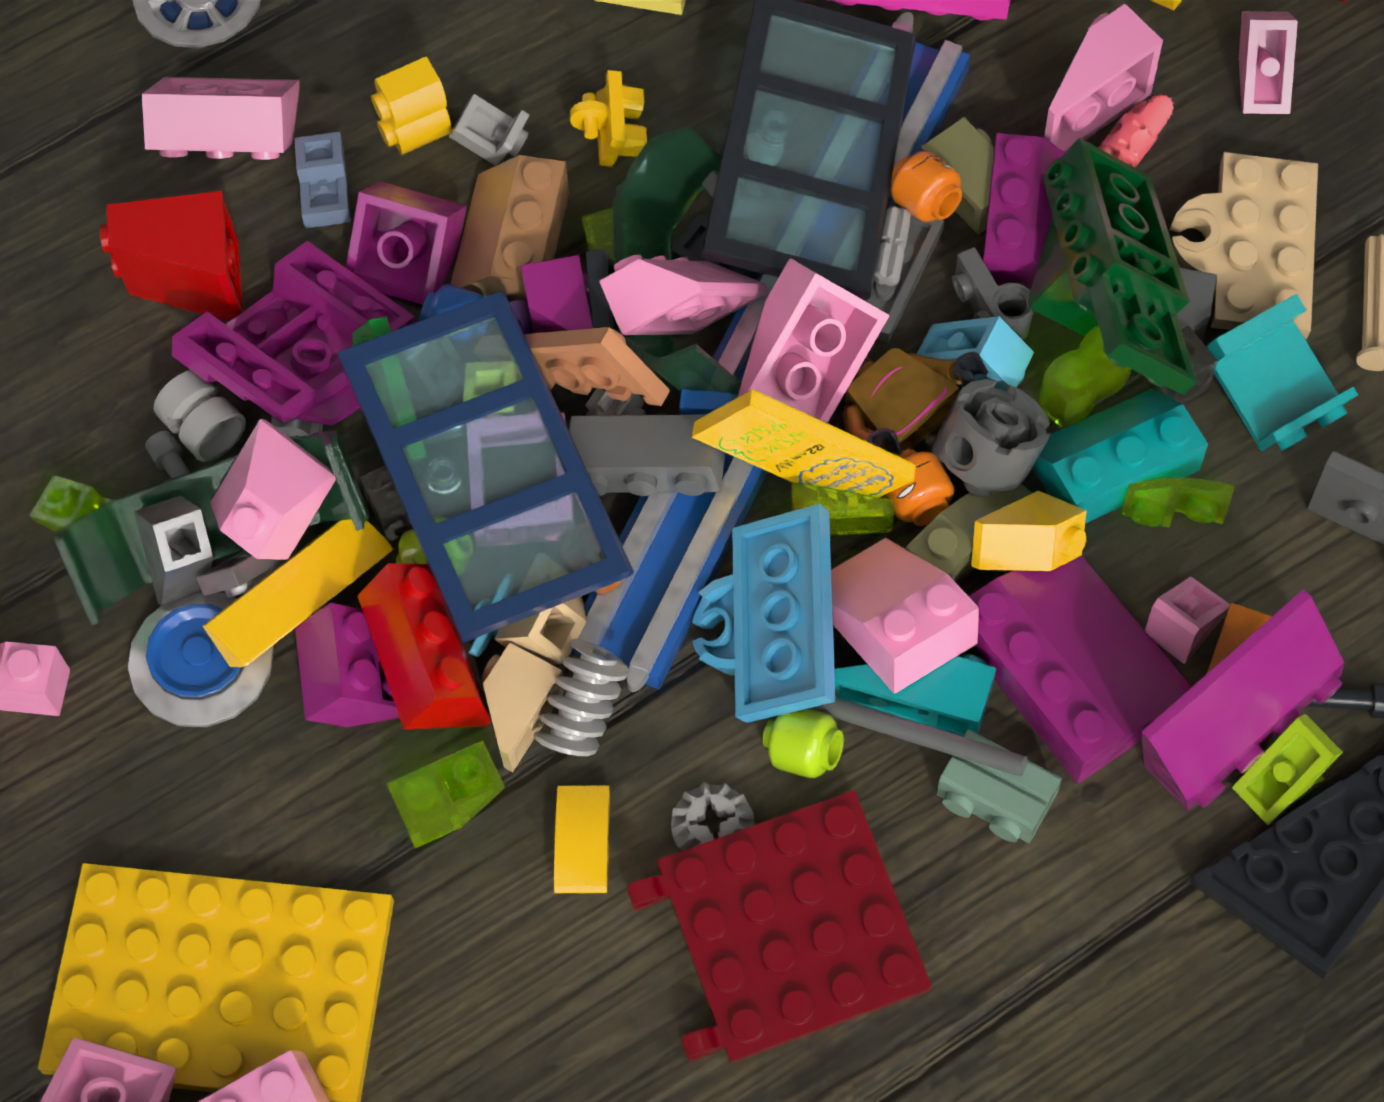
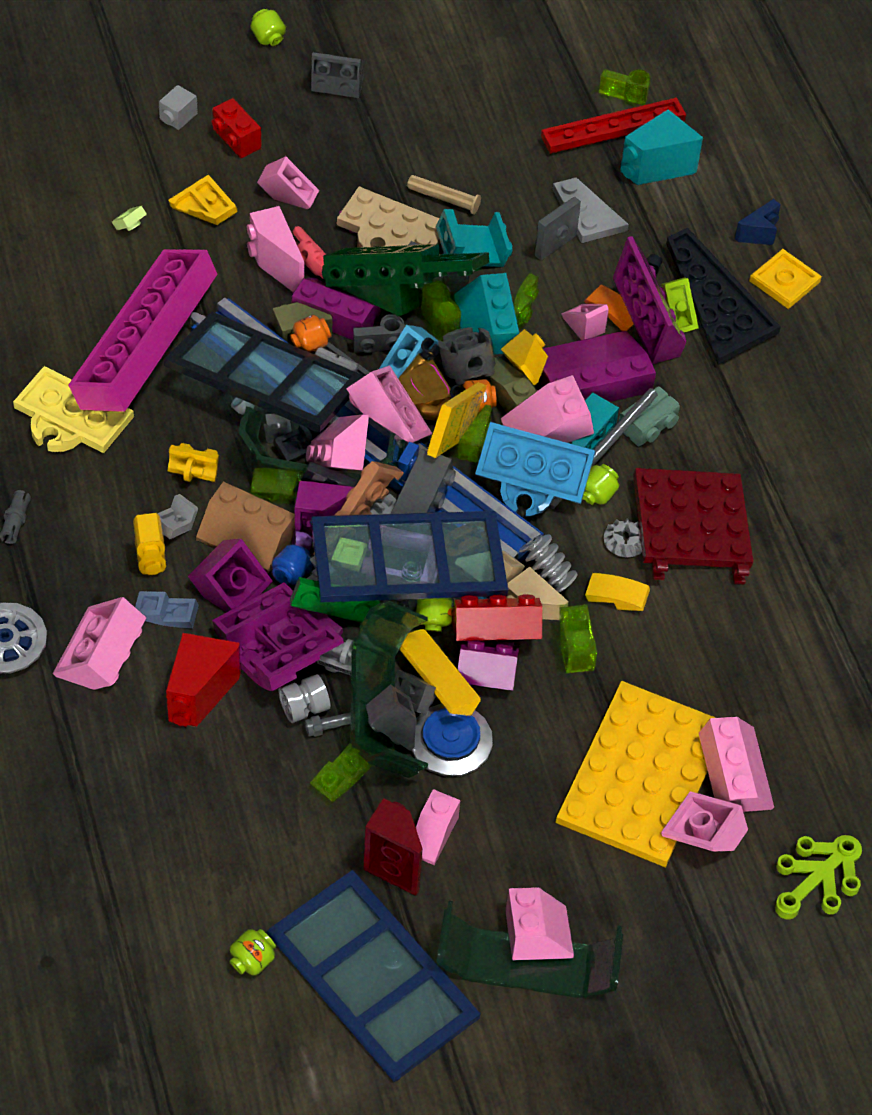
camera: 80 degrees left, 10 degrees down
bright pink slope [210,419,338,559] -> none

